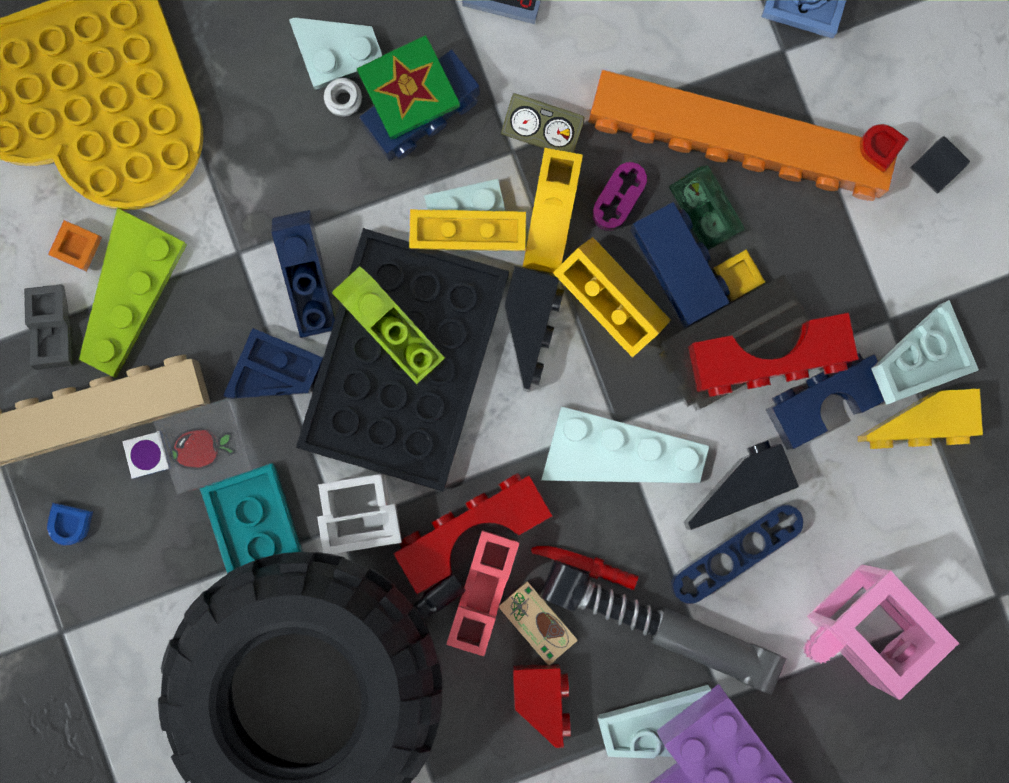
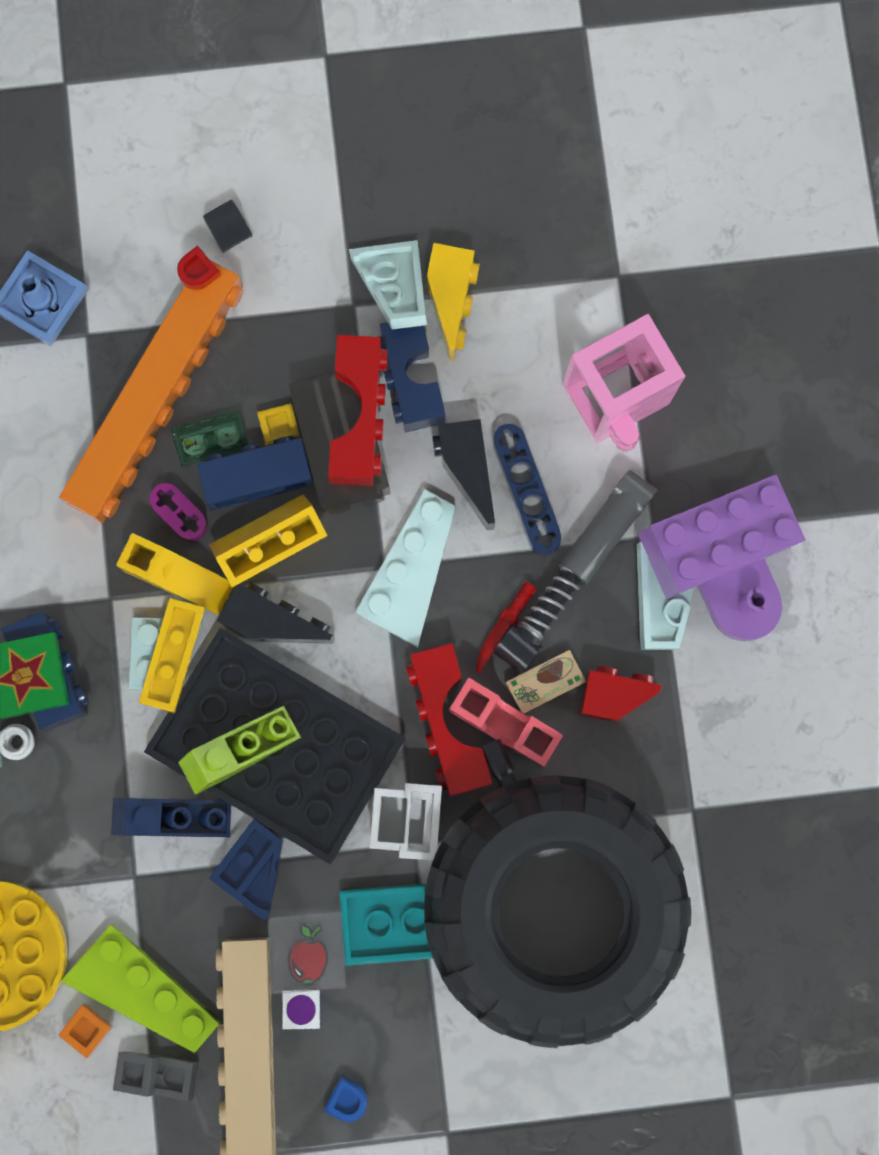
camera: 75 degrees left, 5 degrees down
slope [501,93,585,153] -> none

